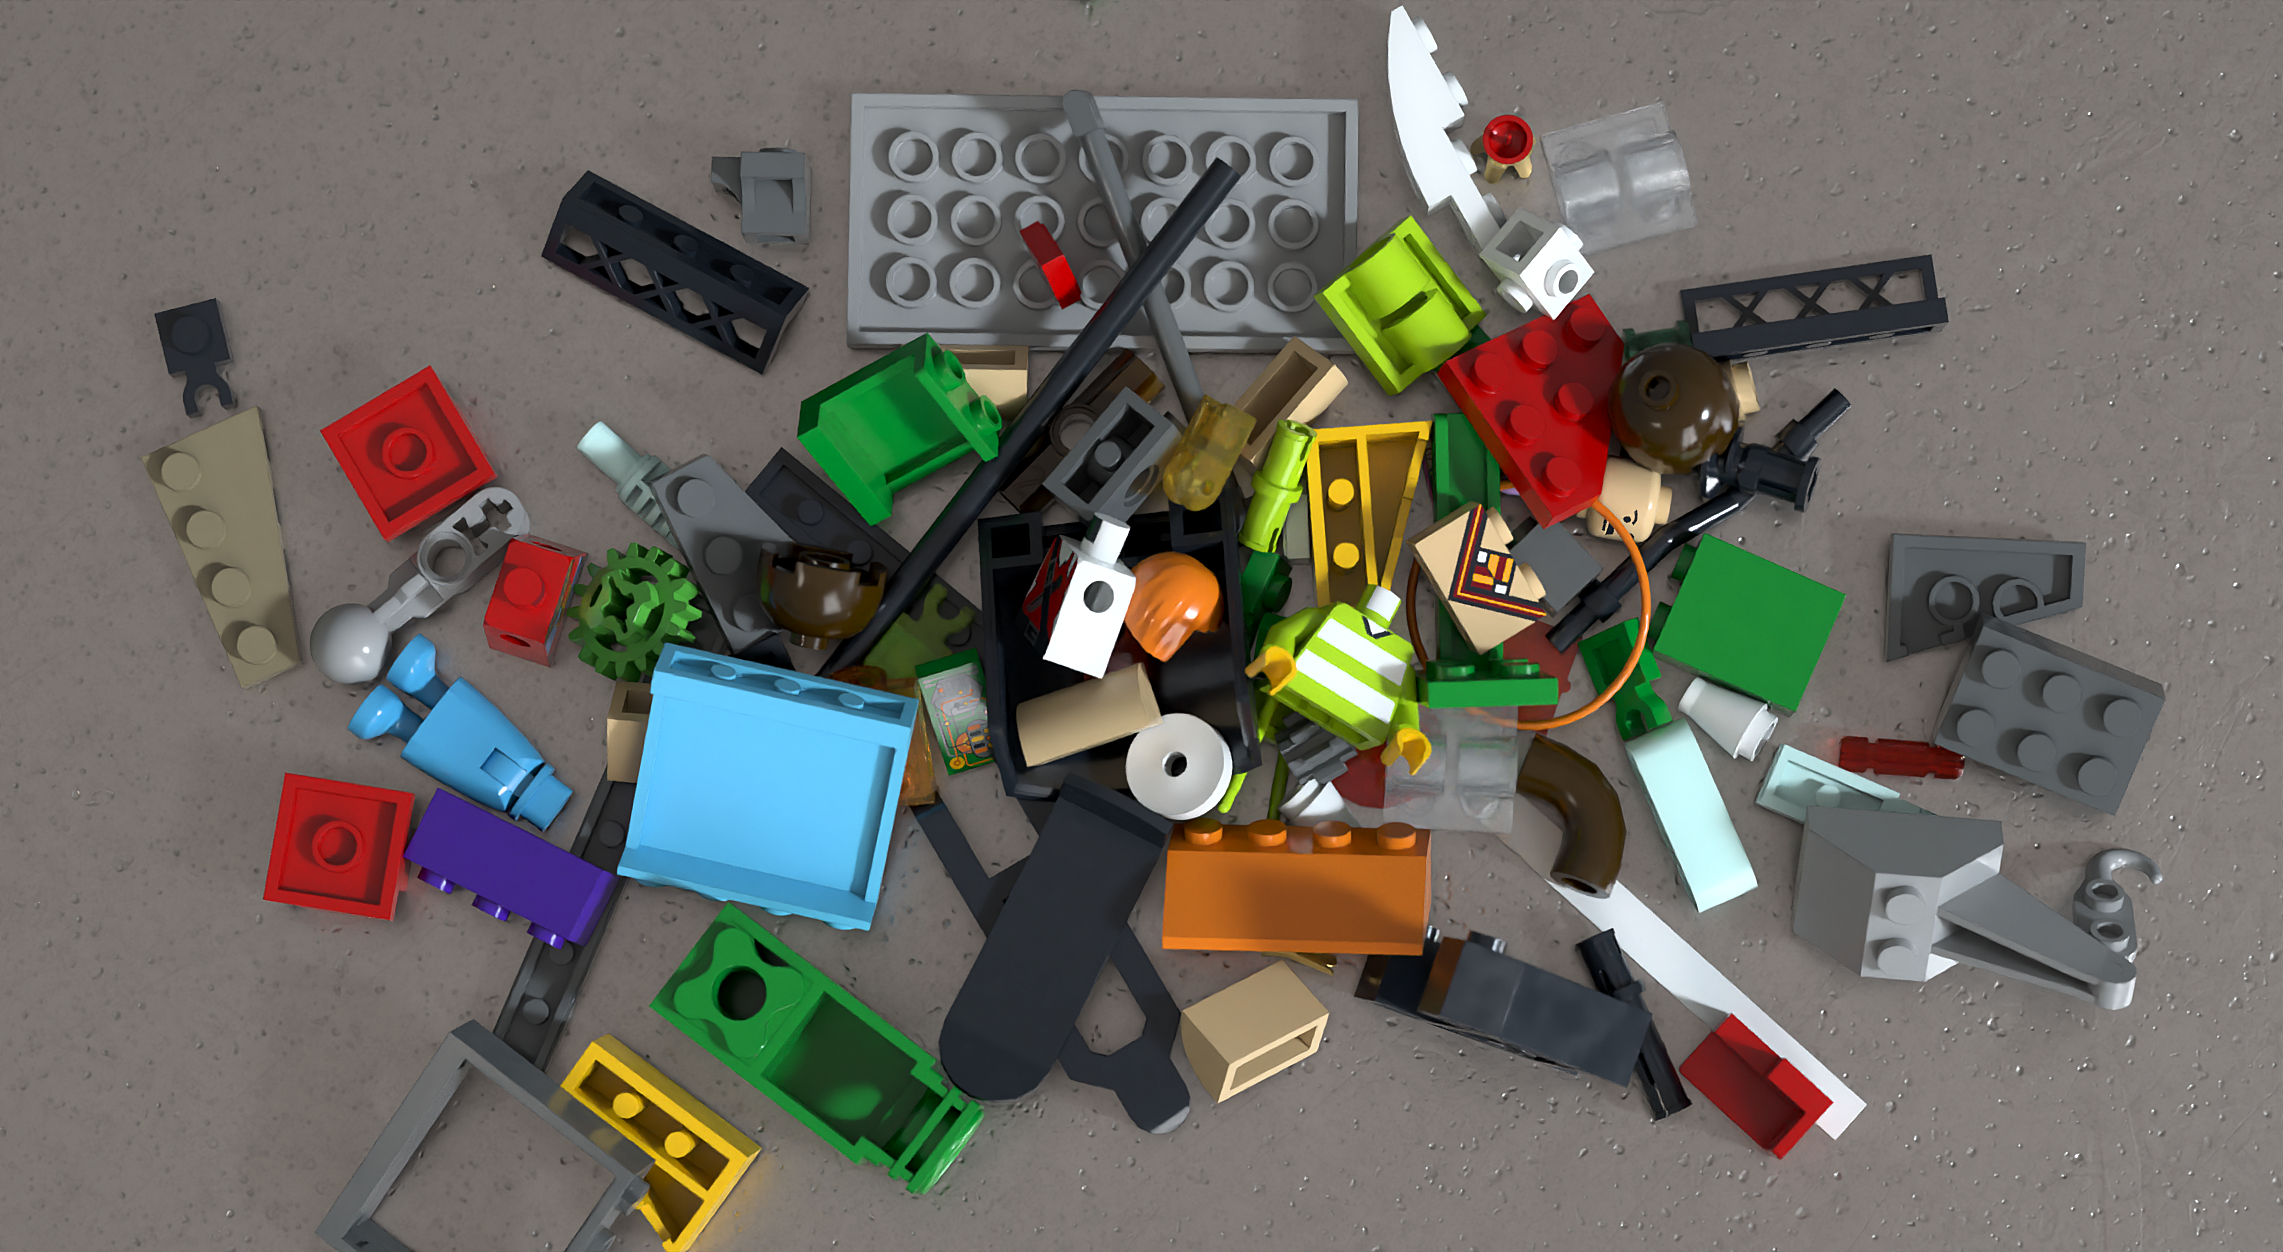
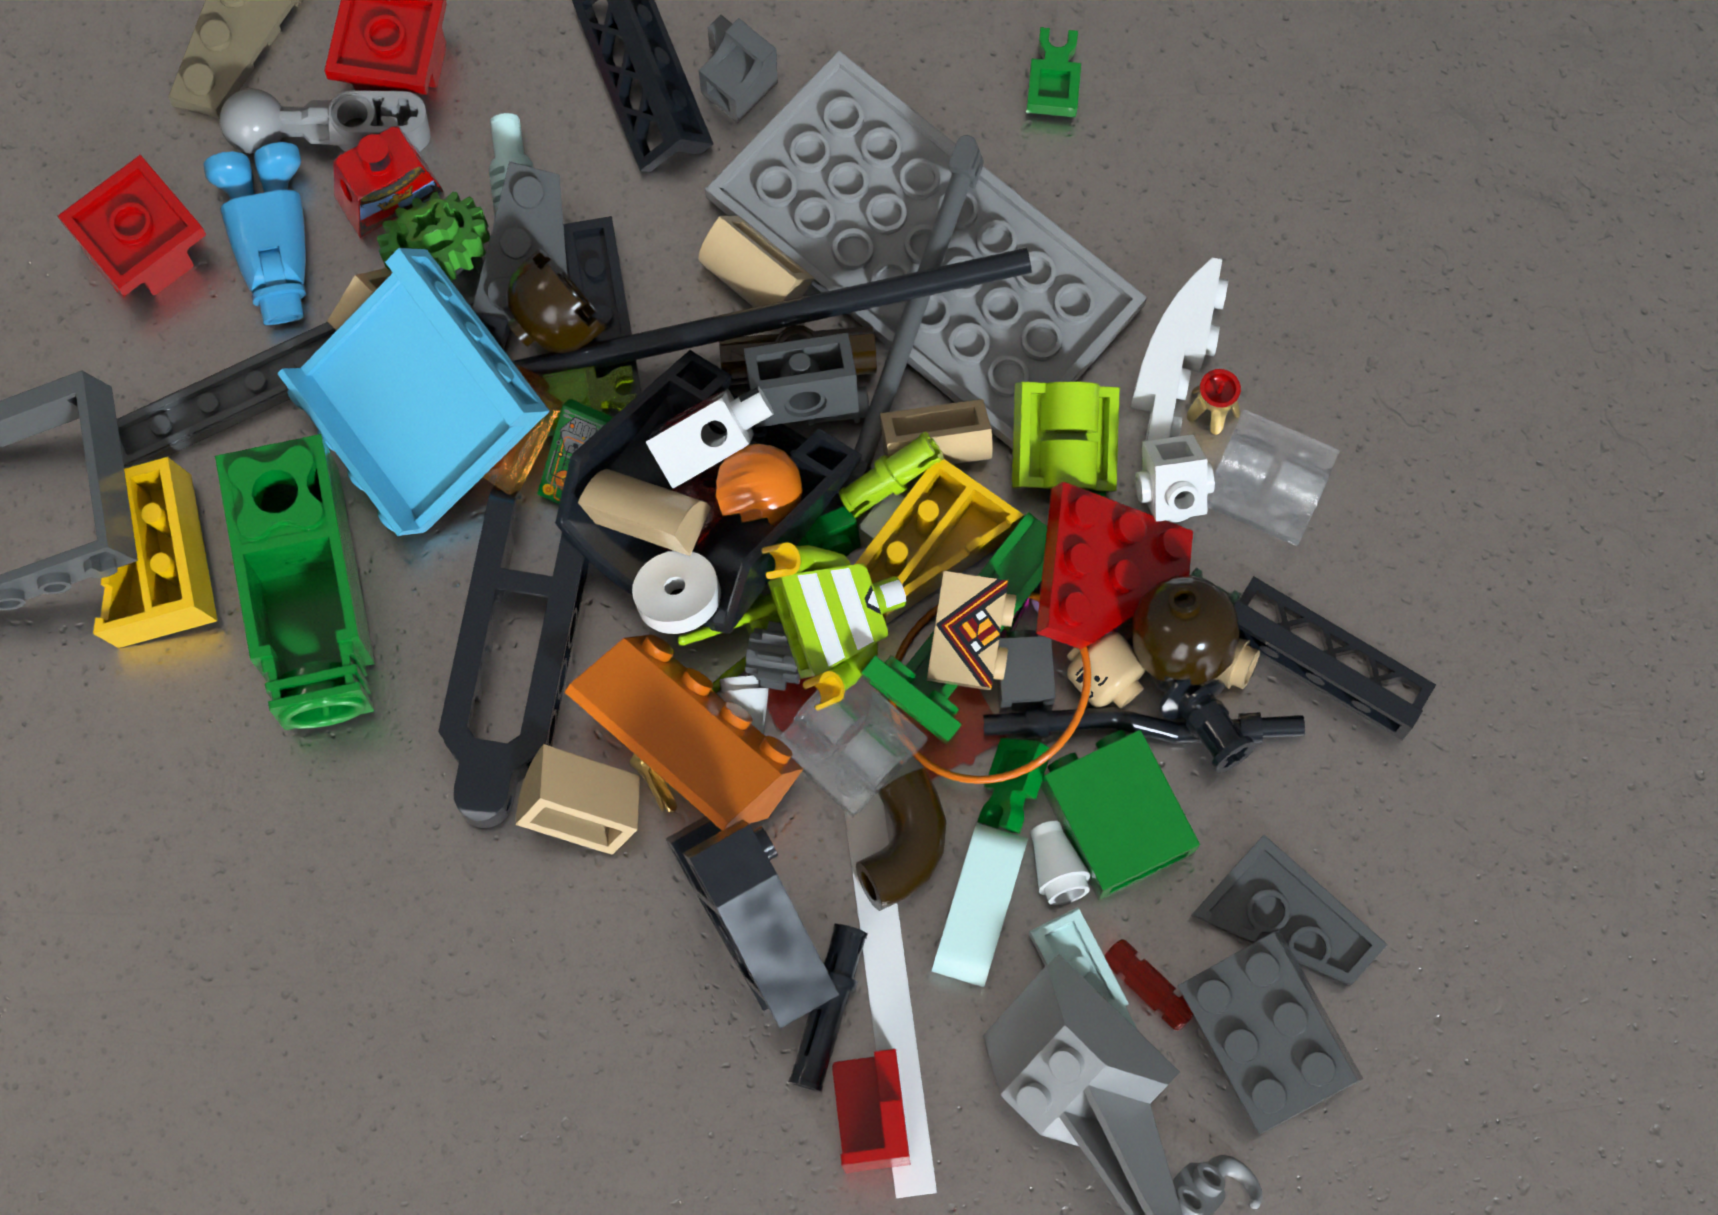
camera: 30 degrees right, 10 degrees down
dark purple brick [403,788,620,950] -> none
green panel [797,332,1002,526] -> none
black piece [938,771,1173,1104] -> none
red tile [1019,221,1082,310] -> none
clear yellow piece [1163,394,1257,511] -> none

